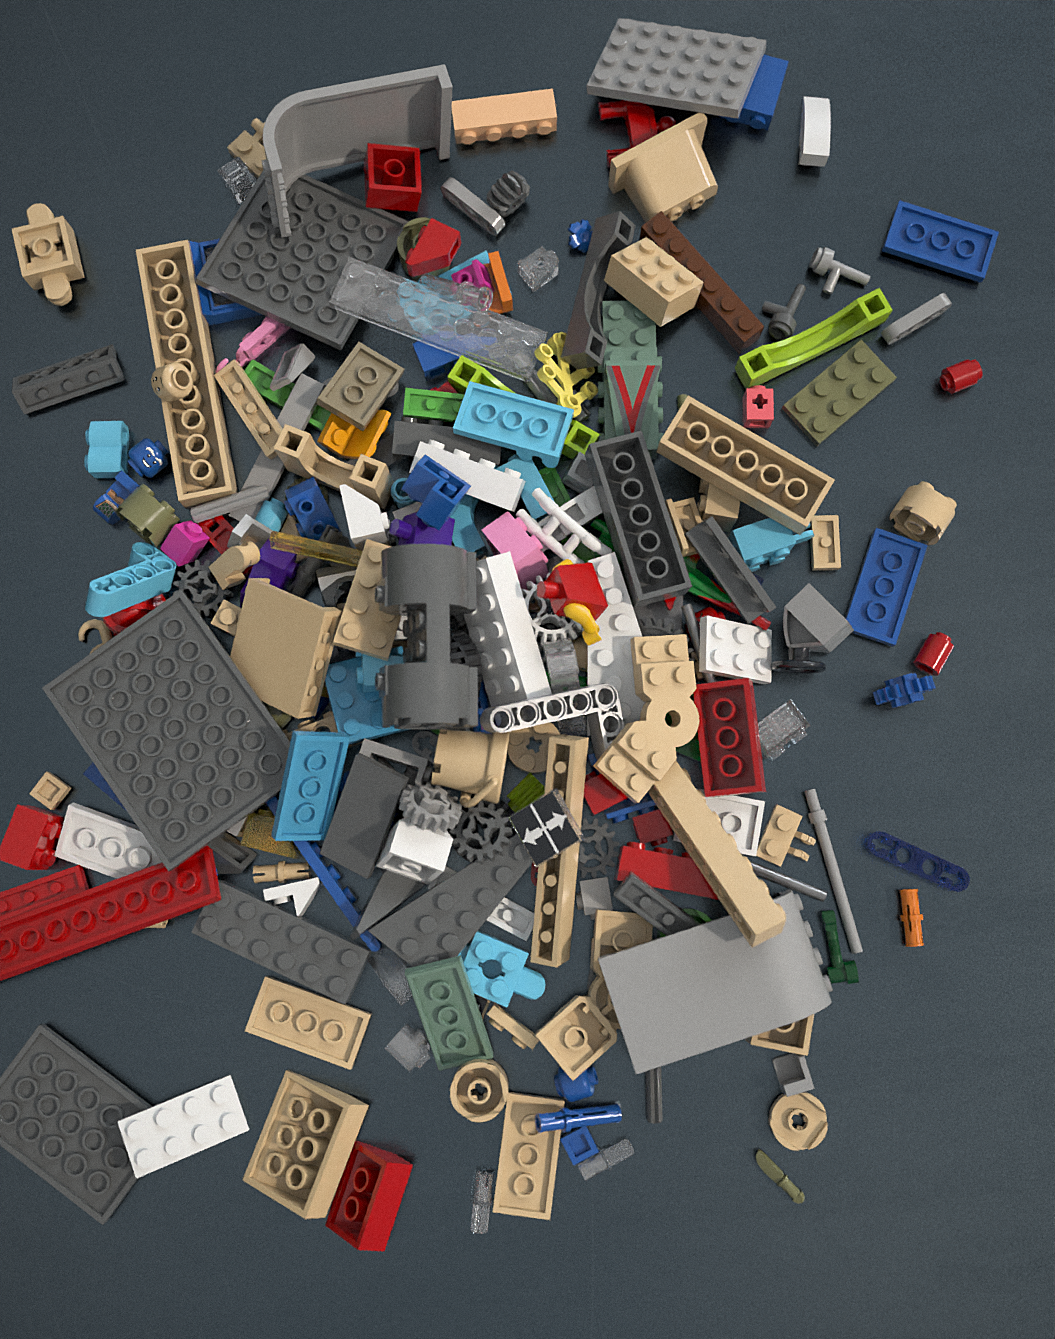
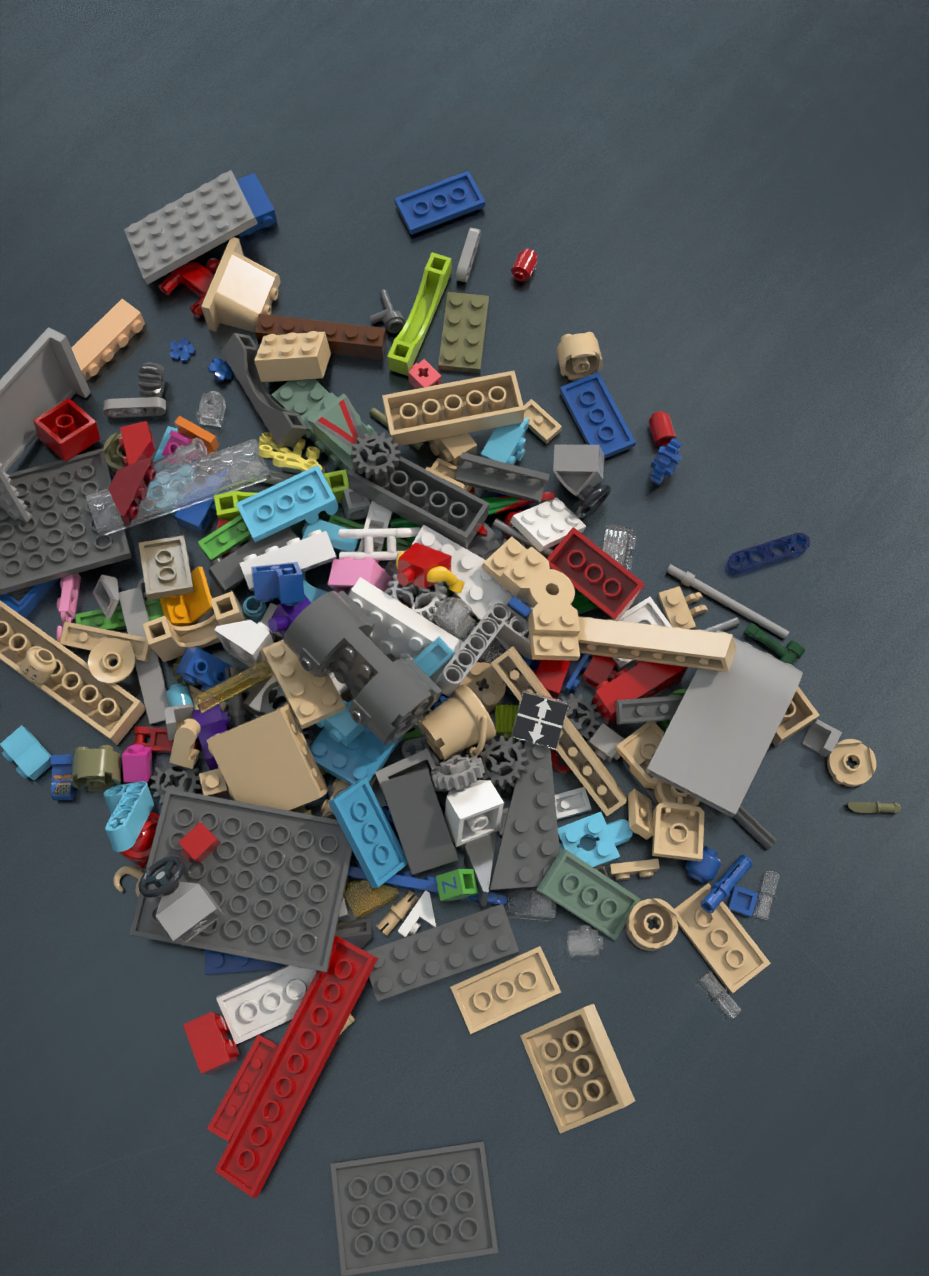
camera: 45 degrees left, 10 degrees down
tan plate [29,771,71,810] -> none
white plate [118,1075,249,1179] -> none
blue head [127,438,168,478] -> none
light grey axle [190,484,270,523] -> none
red slope [325,1141,413,1251] -> none
white slope [799,96,831,167] -> none
light grey piece [809,247,870,294] -> none
orange pin [899,889,924,947] -> none
none -> tan dish [88,638,135,684]
none -> dark red slope [108,458,157,527]
none -> light grey piece [139,856,225,946]
none -> blue plant [169,337,195,362]
none -> red brick [178,821,221,864]
none -> dark grey gear [351,431,400,480]
none -> medium azure tile [413,636,455,678]
none -> bright green brick [436,869,478,901]
none -> blue tile [507,596,531,619]
none -> tan plate [628,789,653,840]

